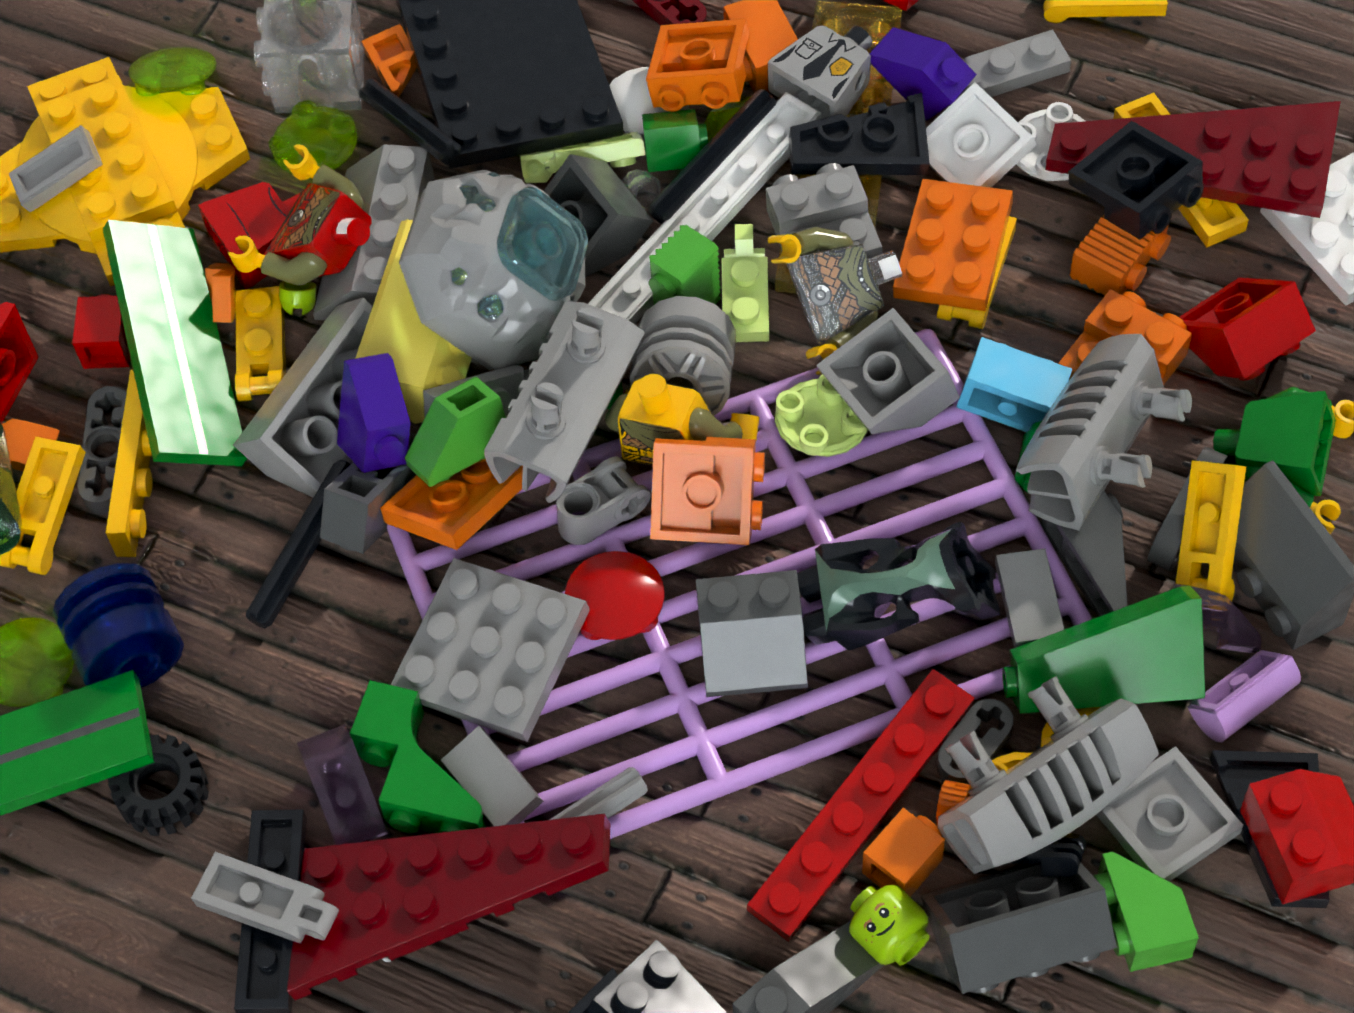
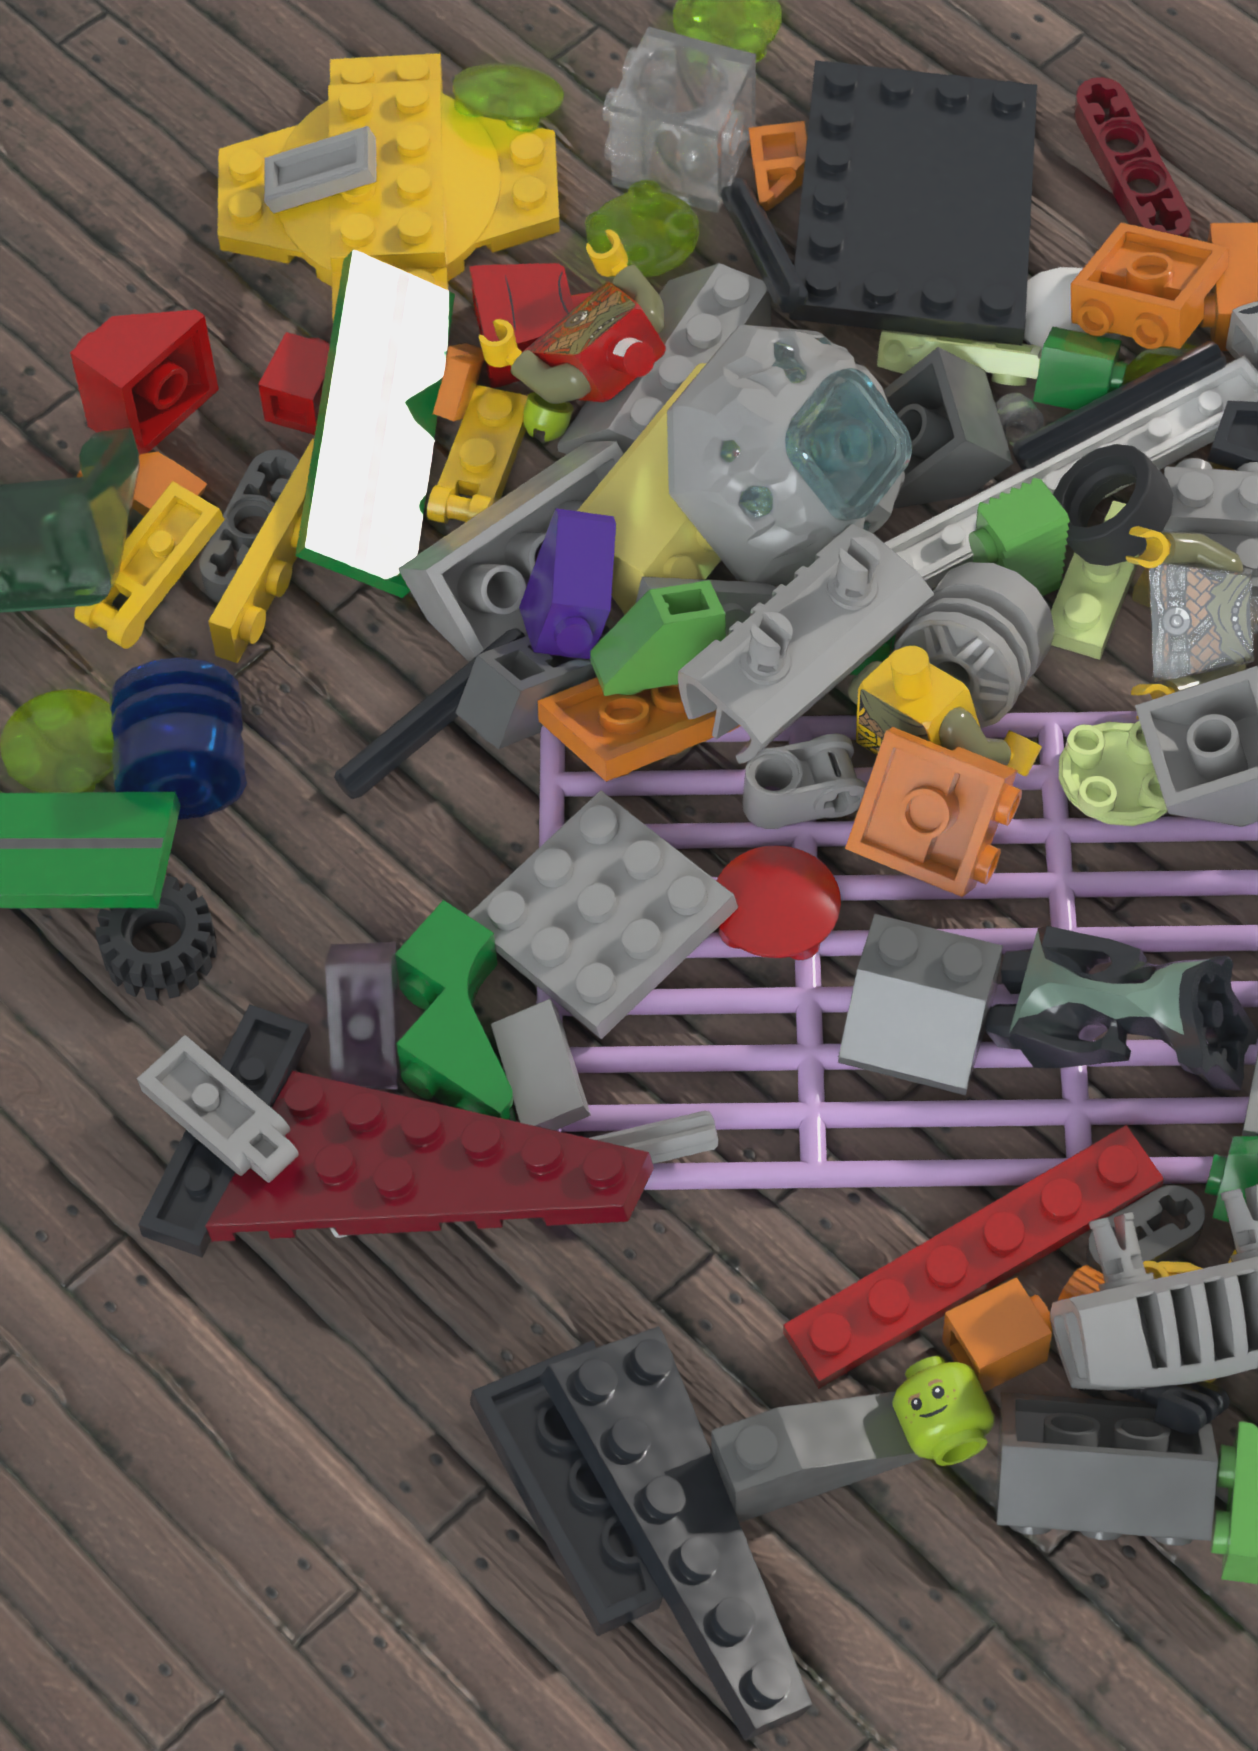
camera: 20 degrees right, 0 degrees up
none -> black tyre [1053,444,1174,566]

